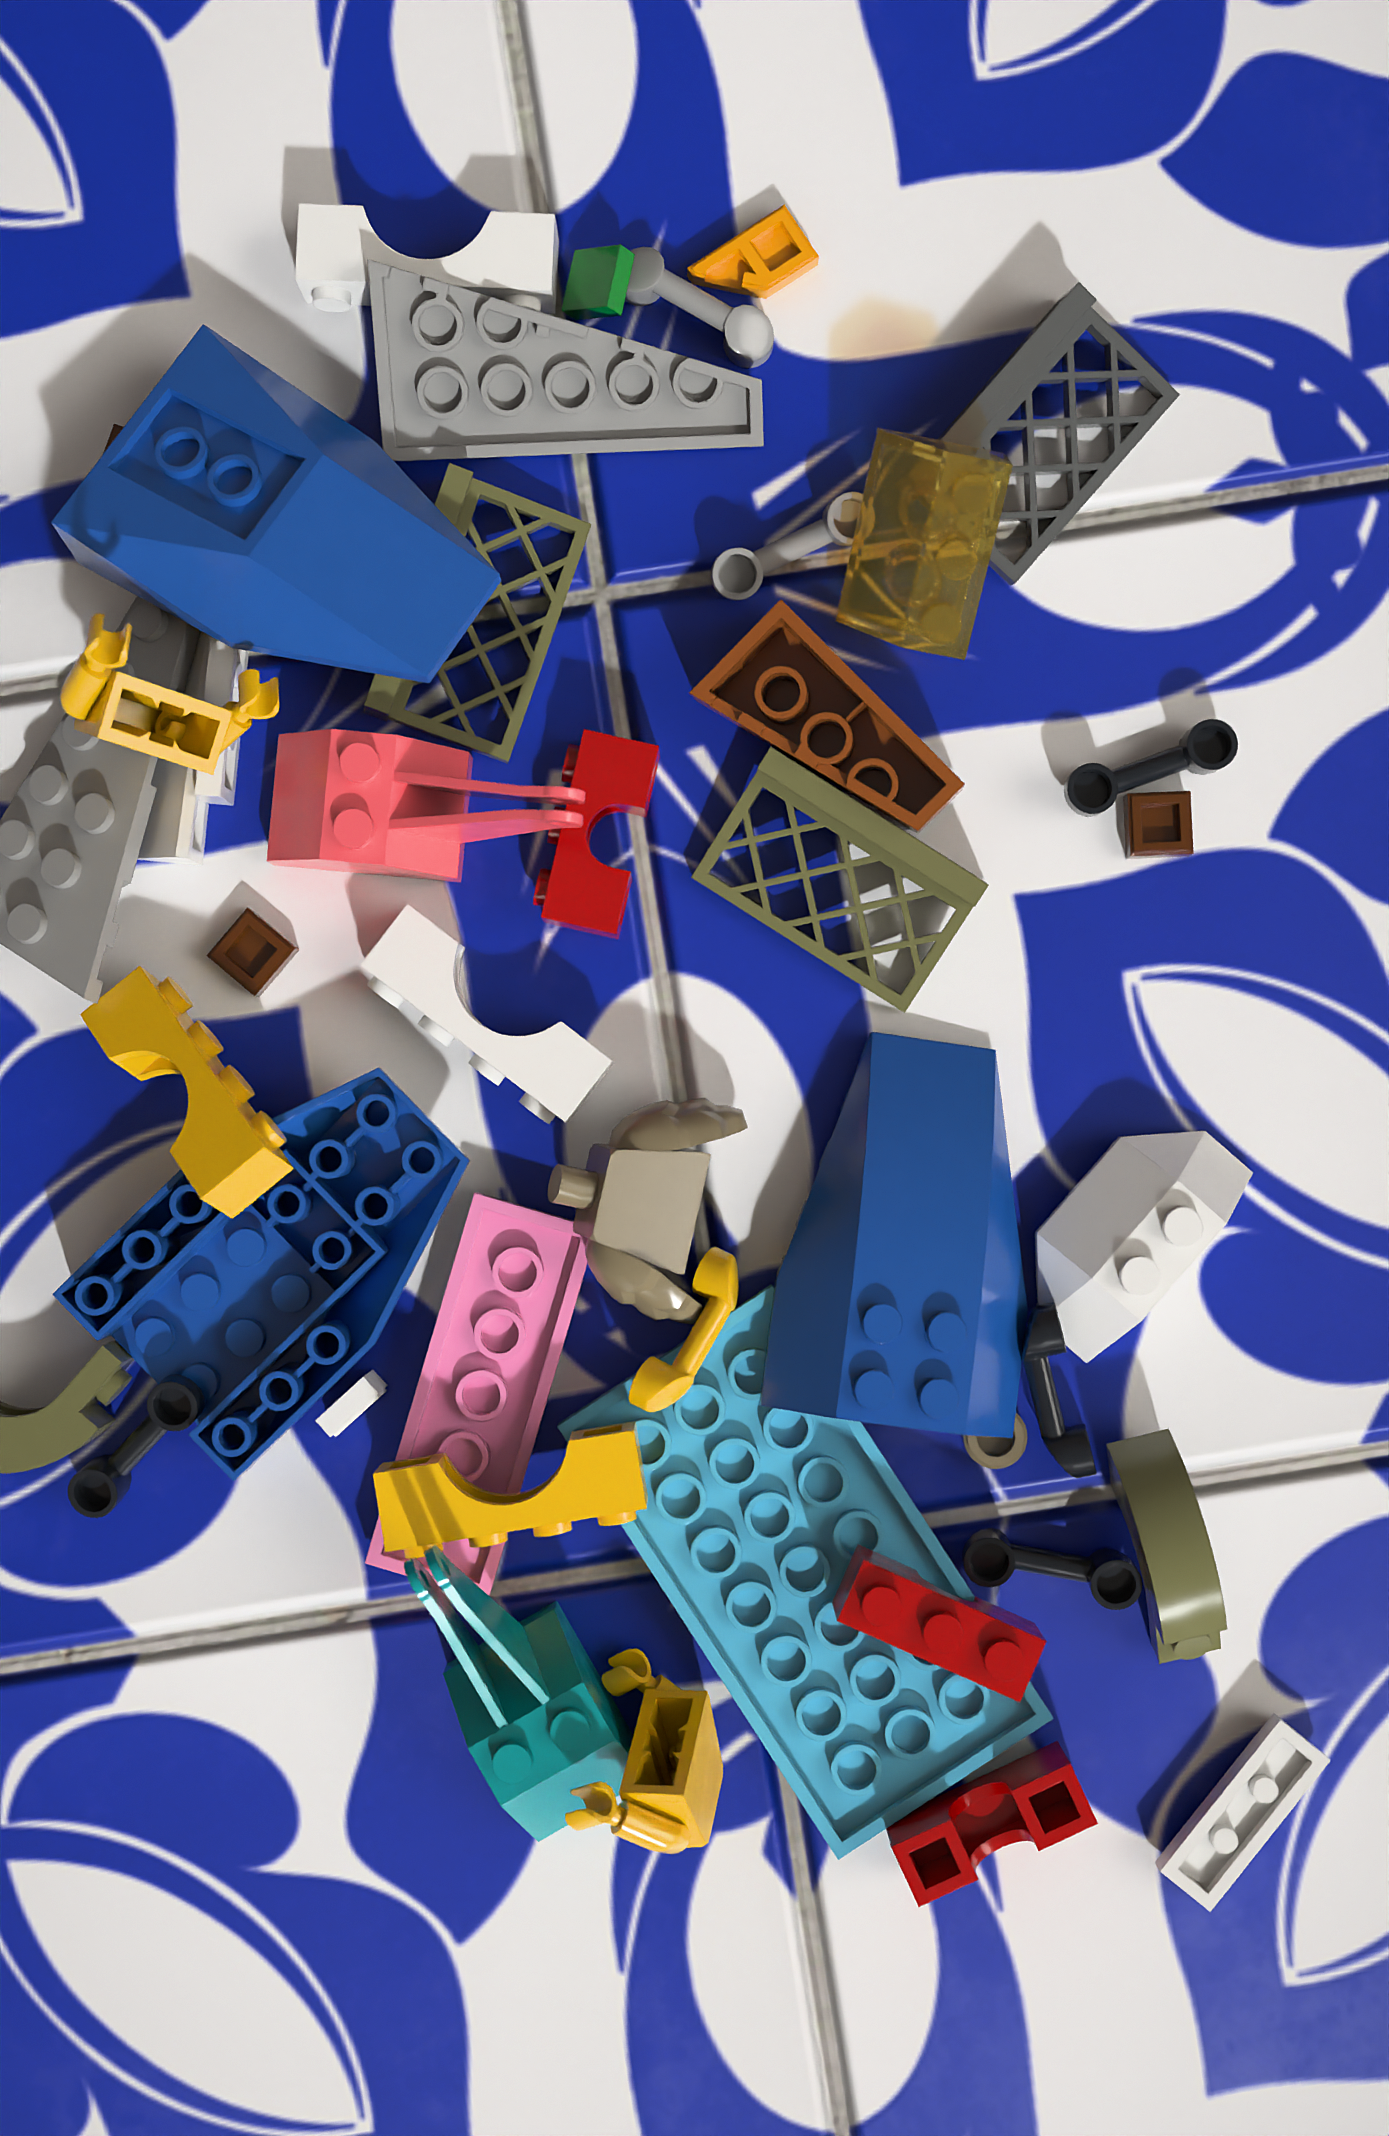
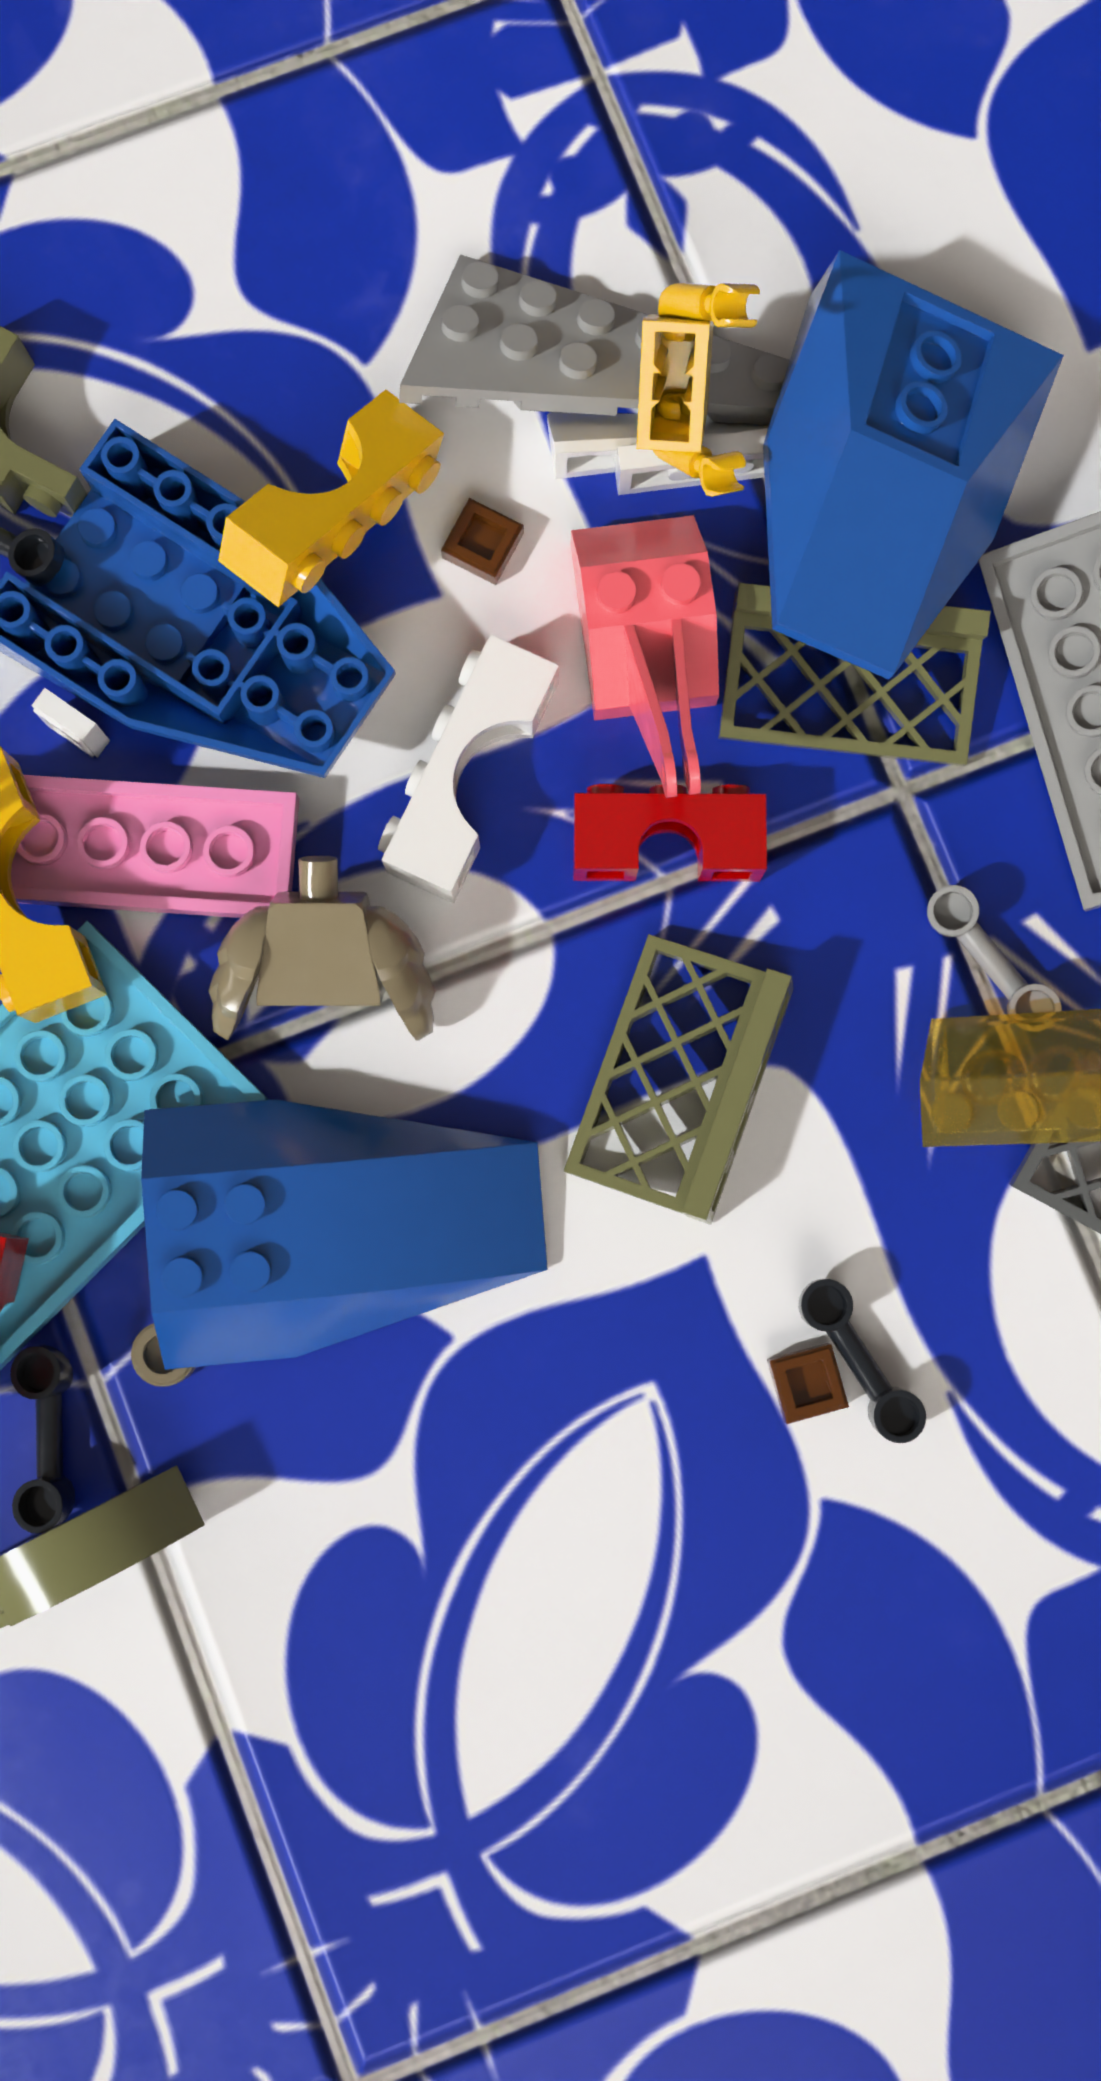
camera: 75 degrees right, 5 degrees down
yellow bar [629,1247,739,1413] -> none
dark orange wedge [689,599,965,834] -> none
black bar [1022,1302,1097,1478] -> none
white wedge [1035,1131,1253,1363] -> none

